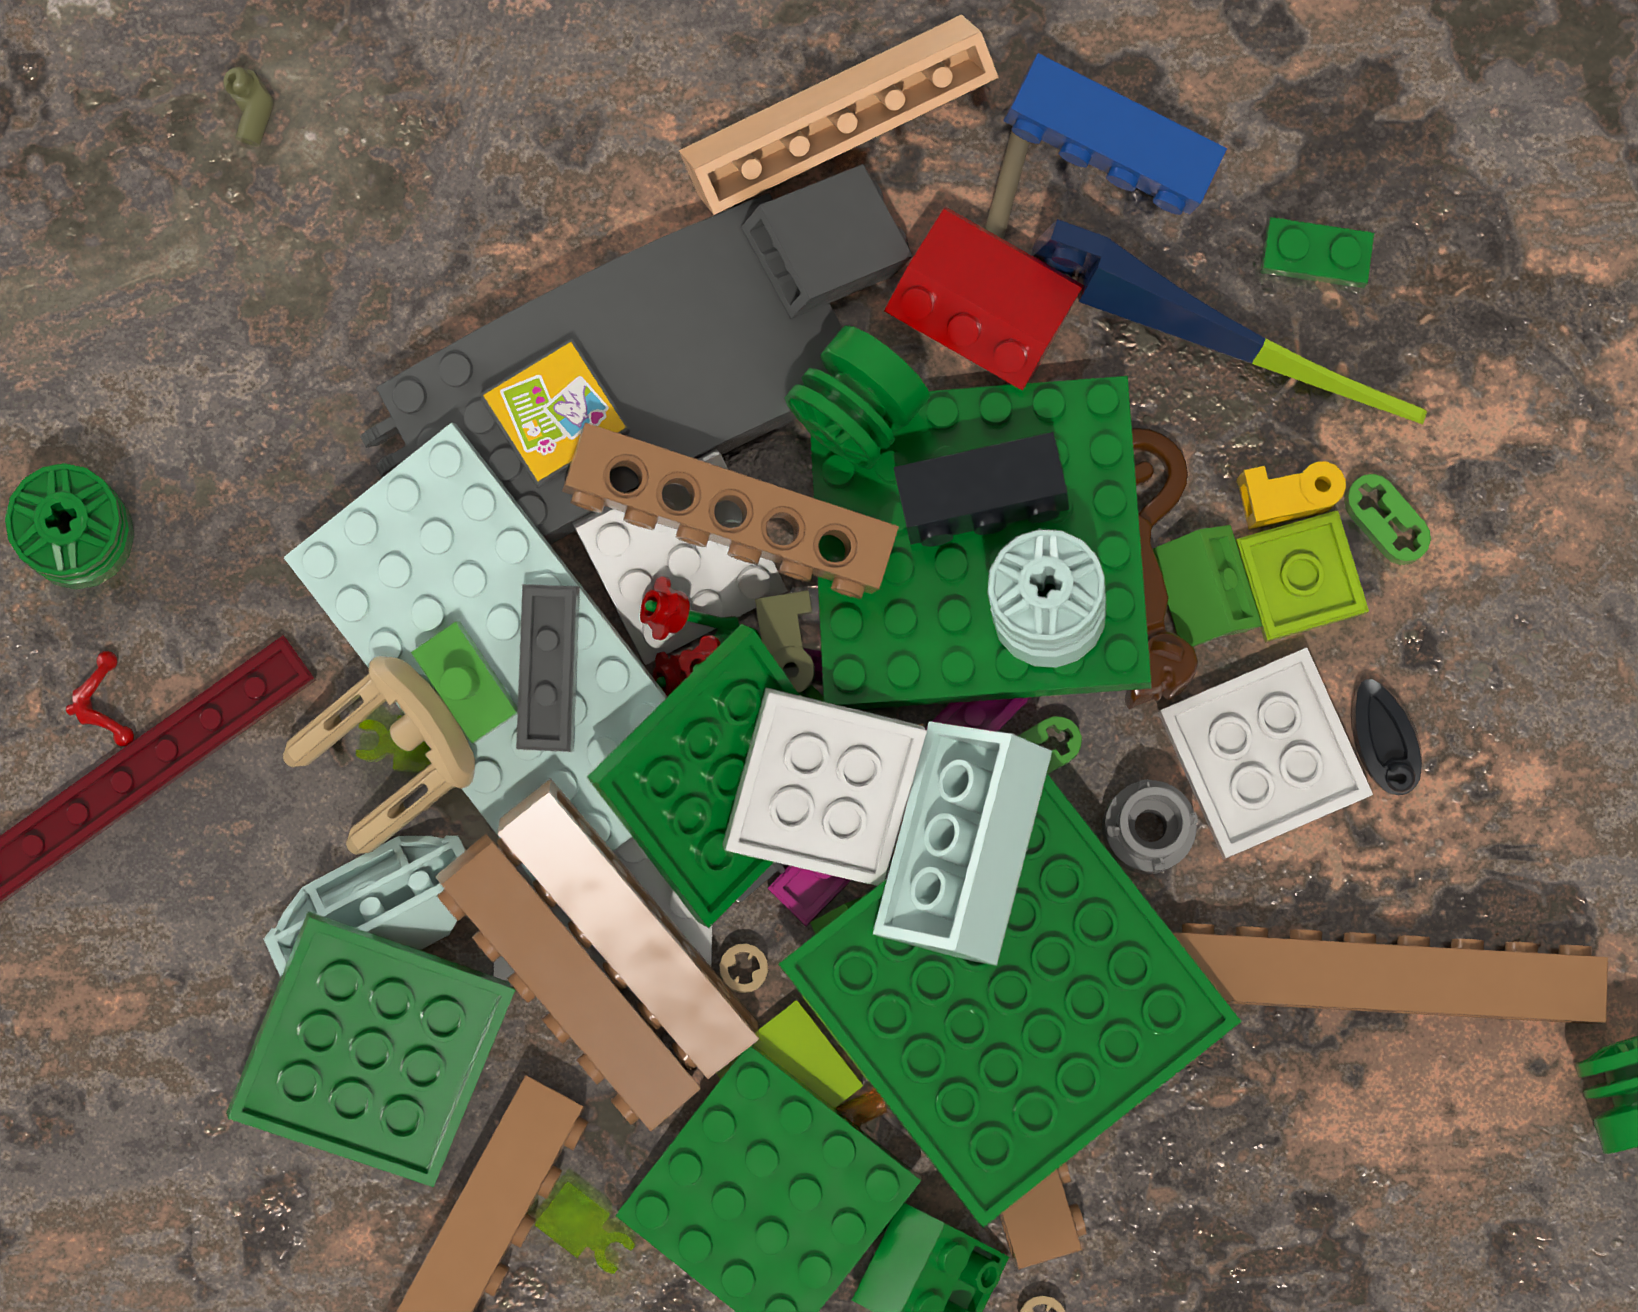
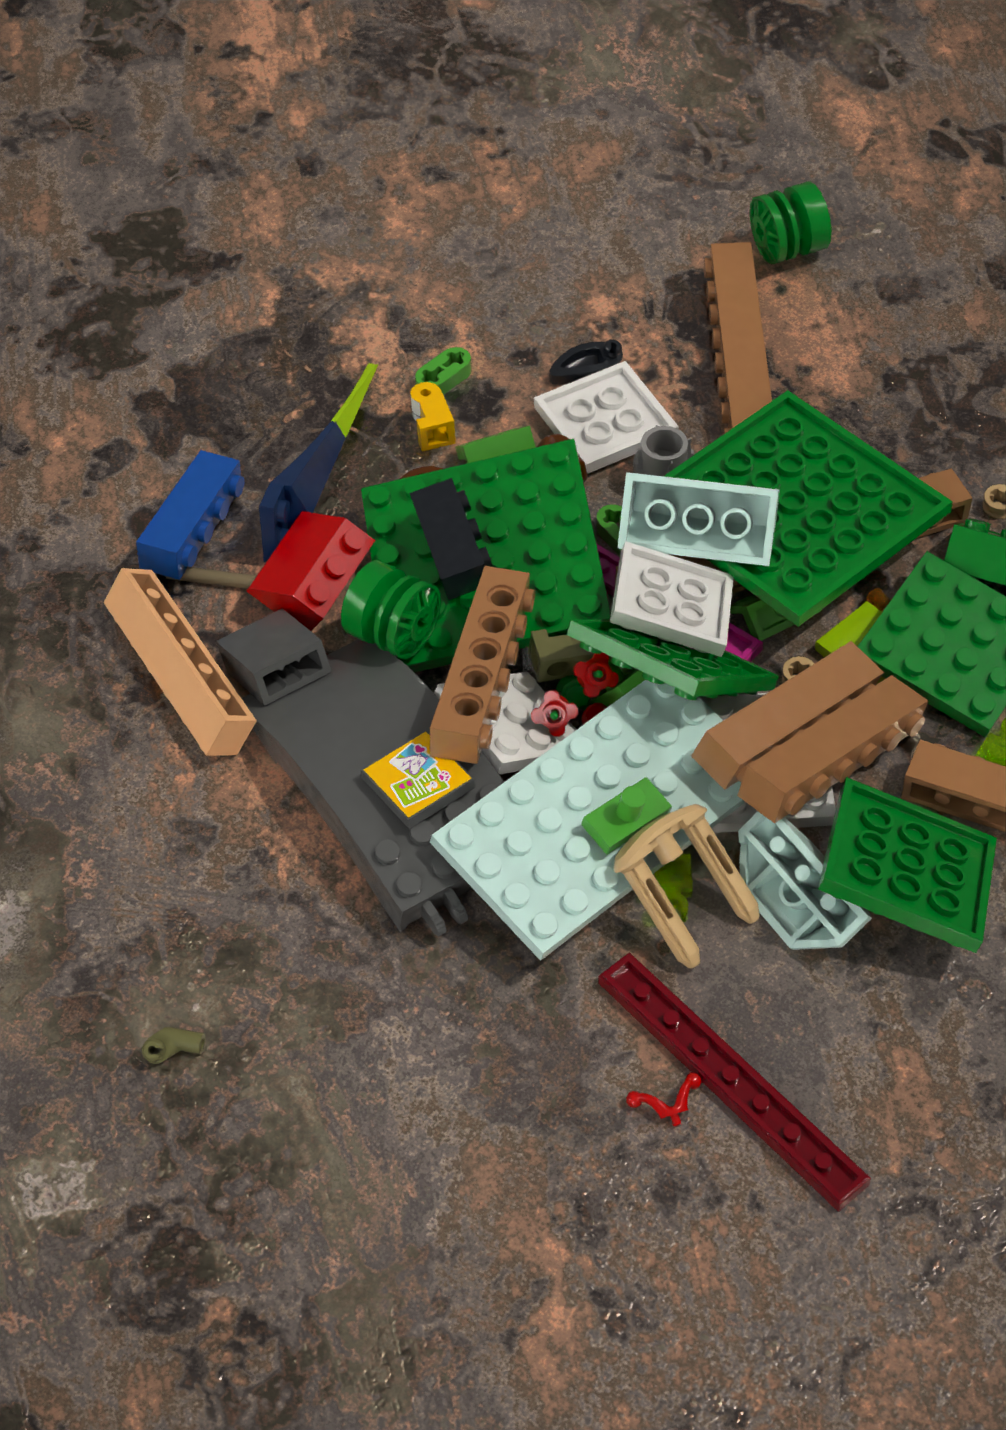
camera: 85 degrees left, 30 degrees down
green wheel [5,463,134,590] -> none
dark grey tile [516,584,580,752] -> none
light aqua wheel [988,530,1106,667] -> none
lime tile [1235,510,1369,643] -> none
green plate [1261,217,1374,288] -> none

